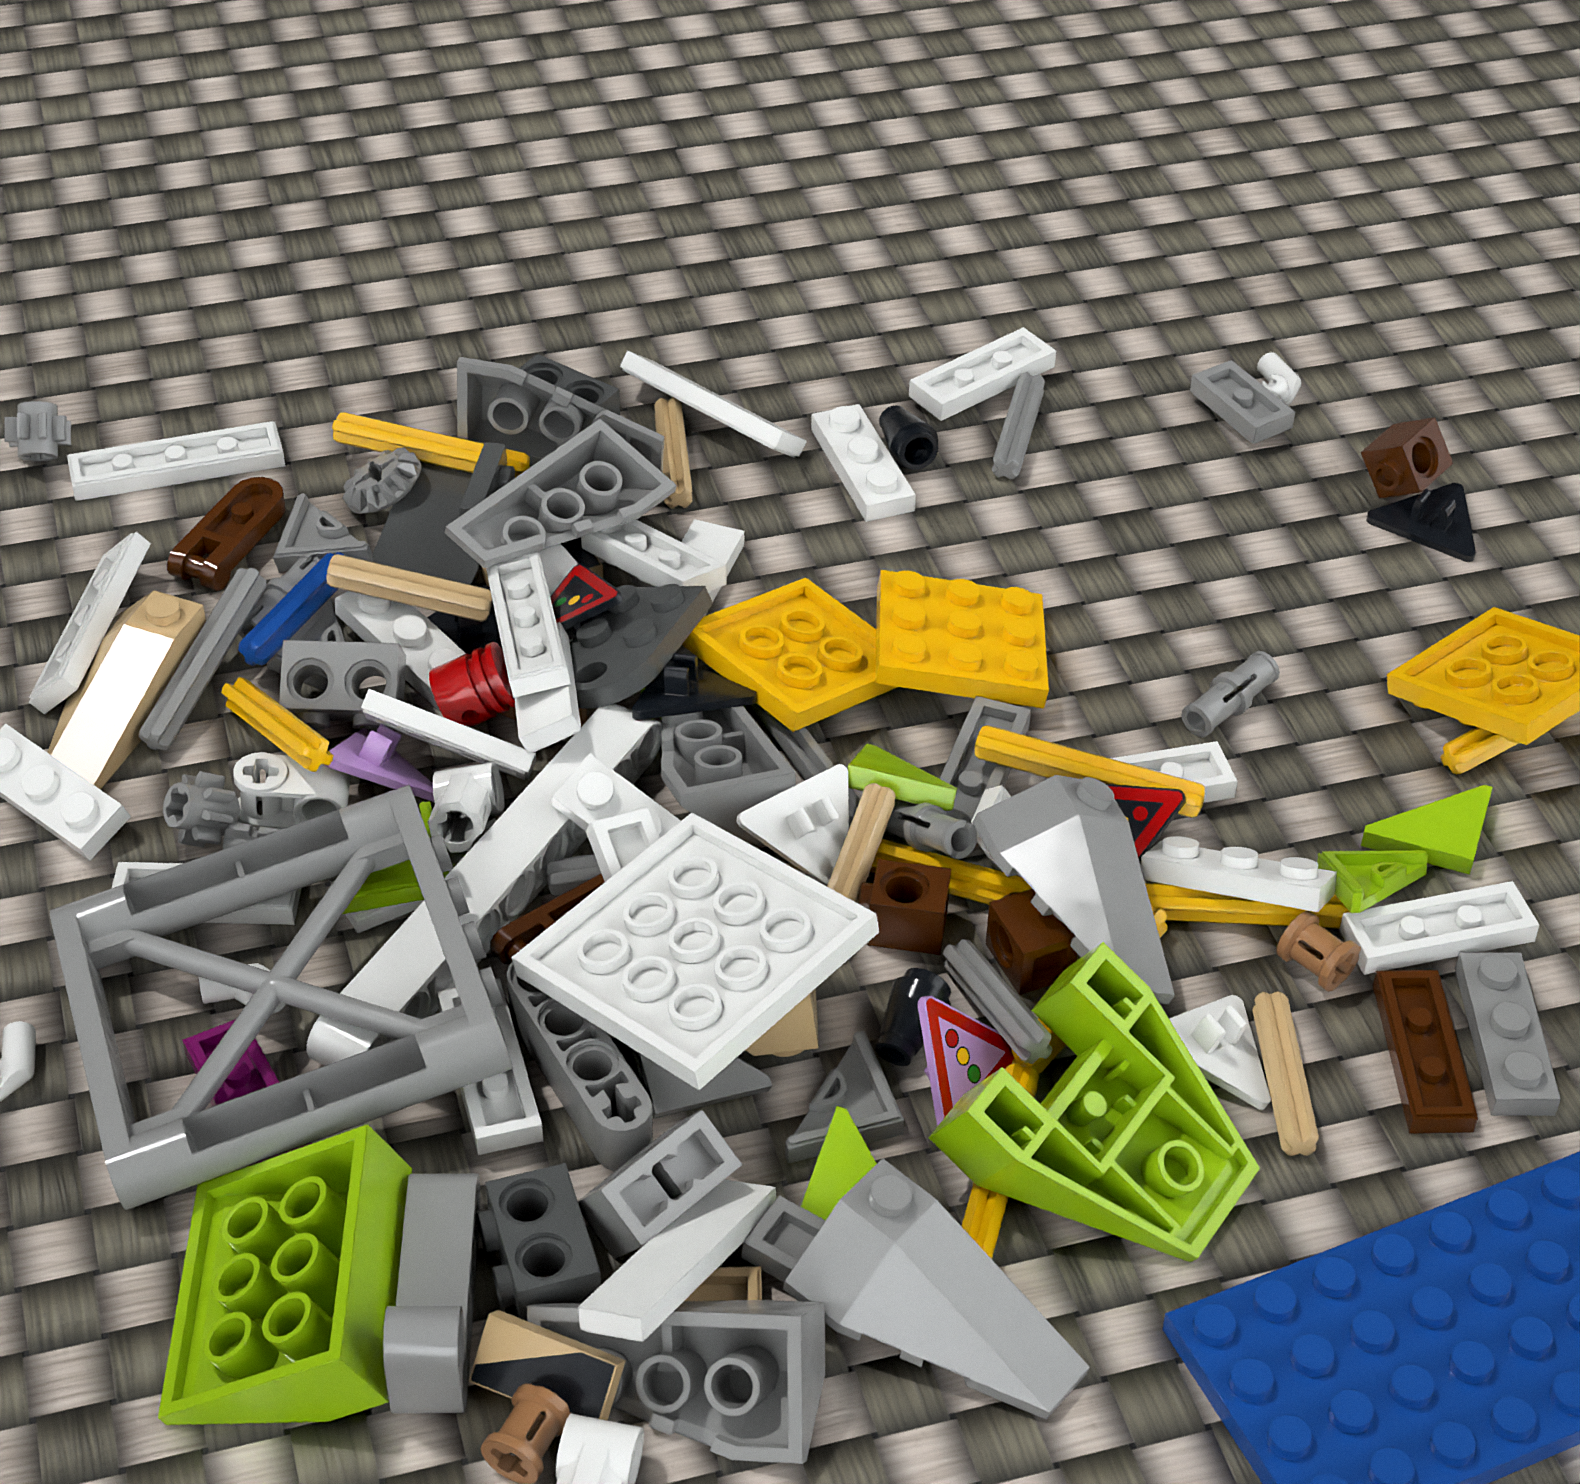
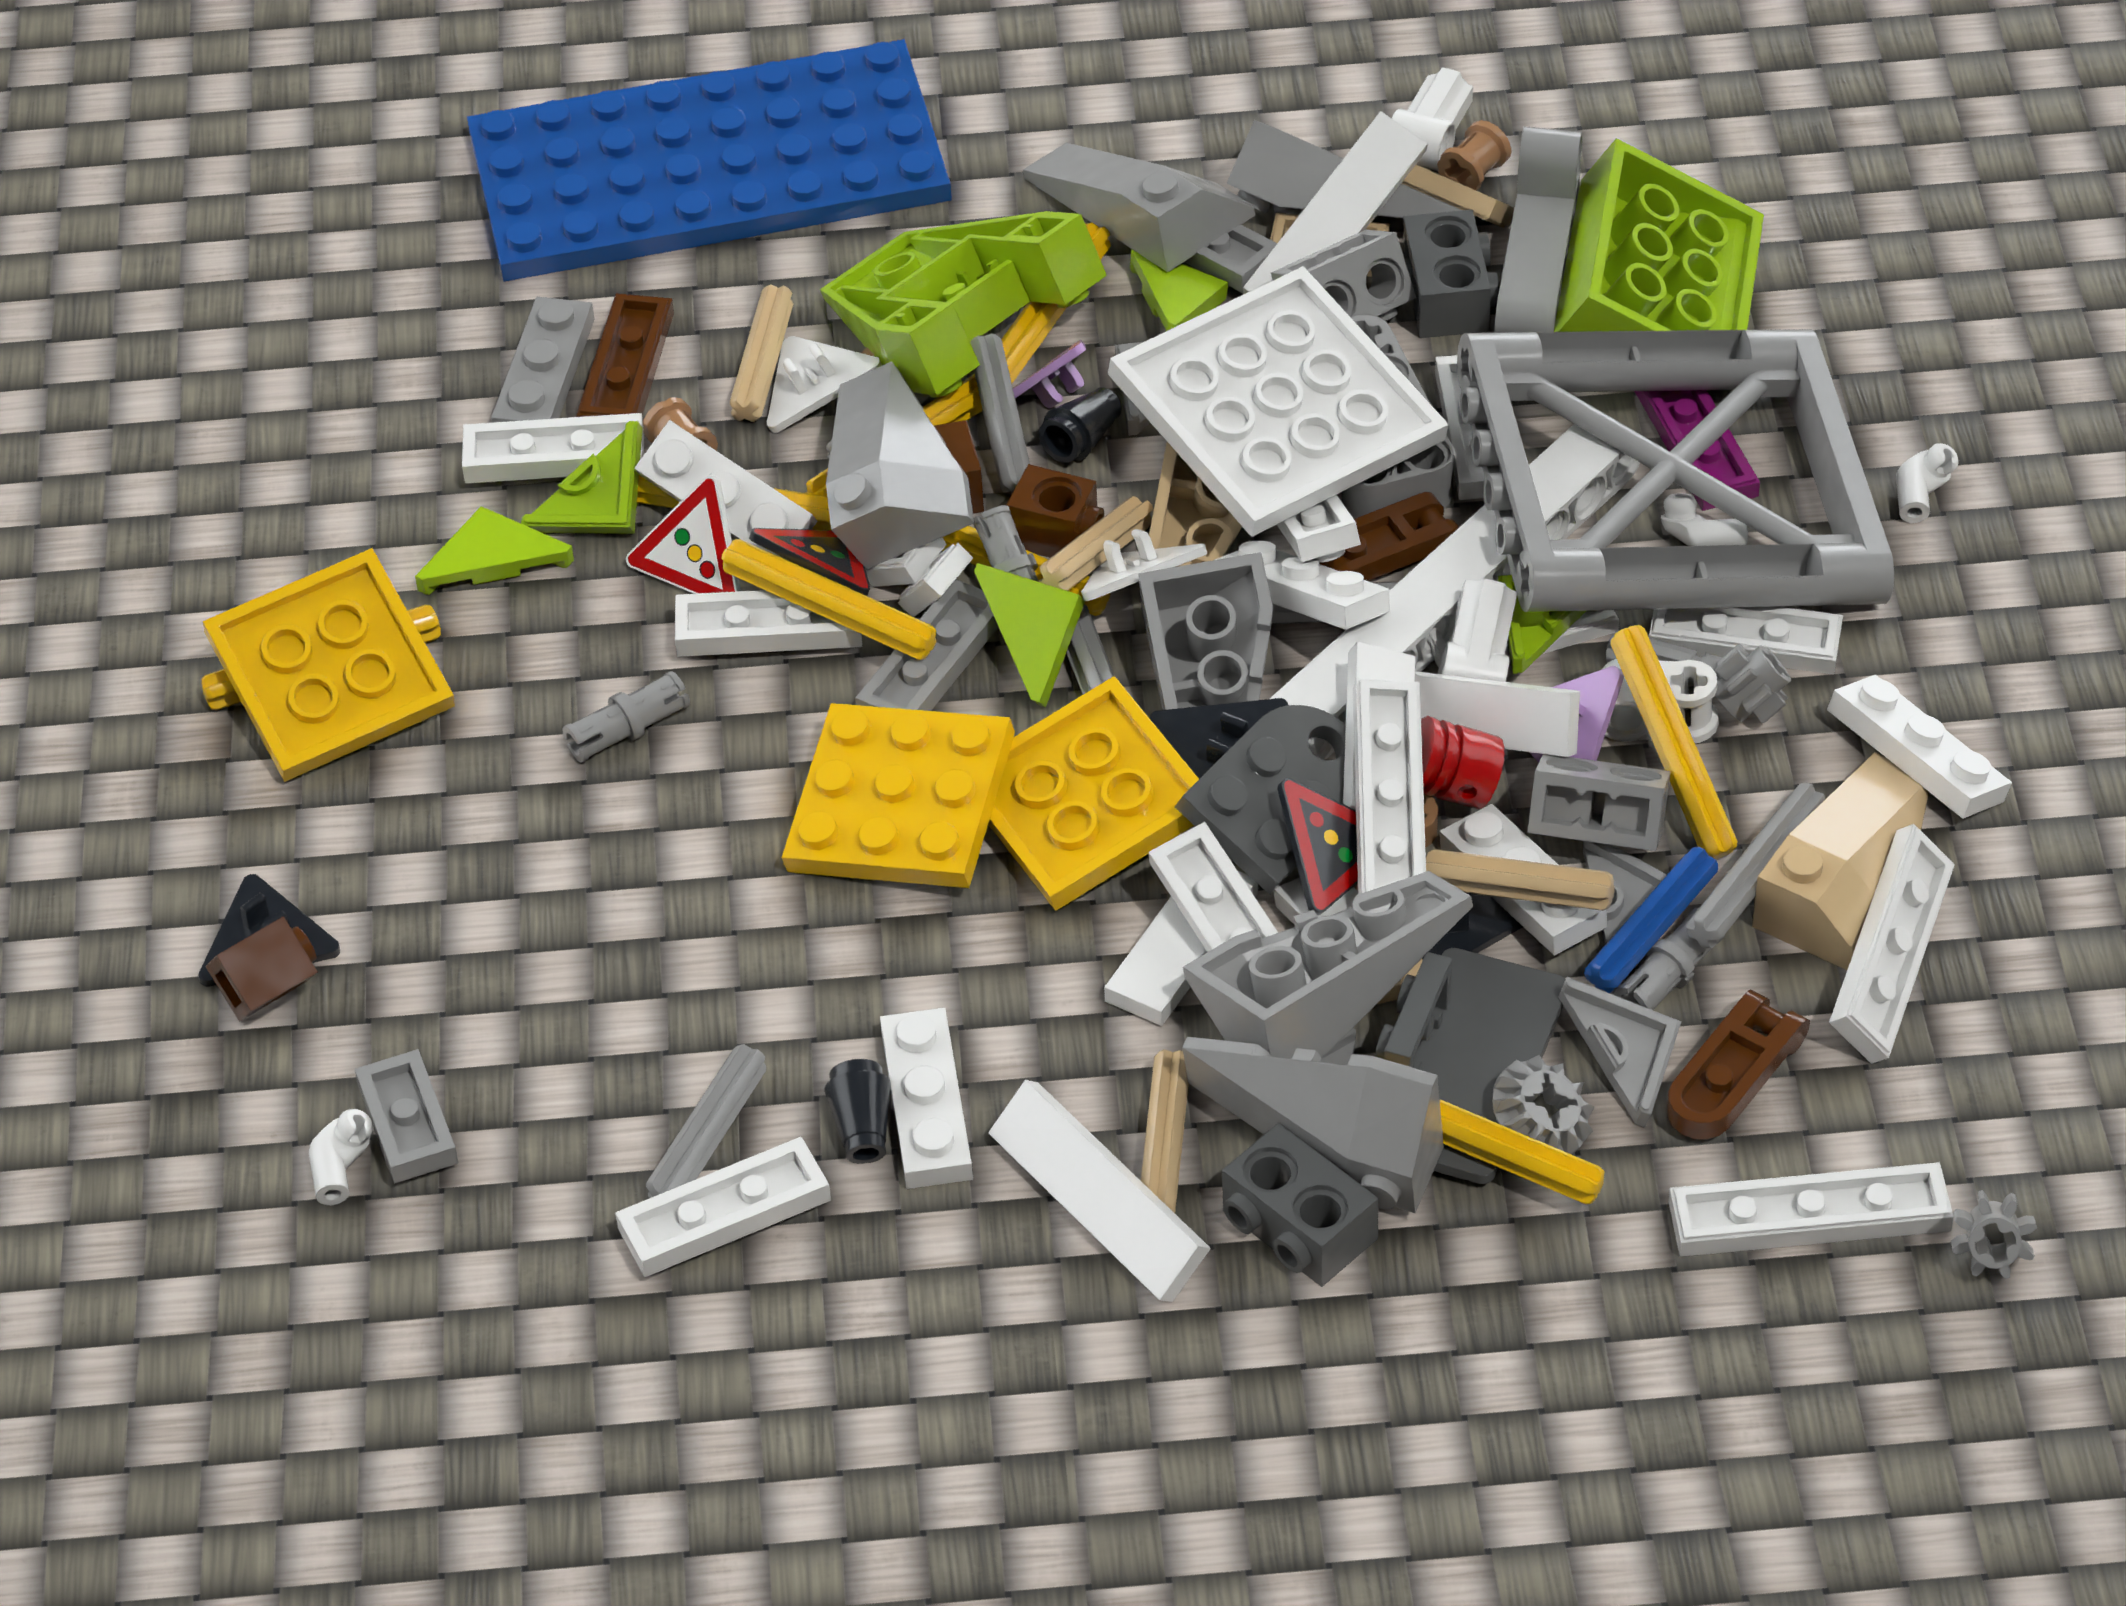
camera: 165 degrees left, 5 degrees up
none -> piece [626,476,741,594]

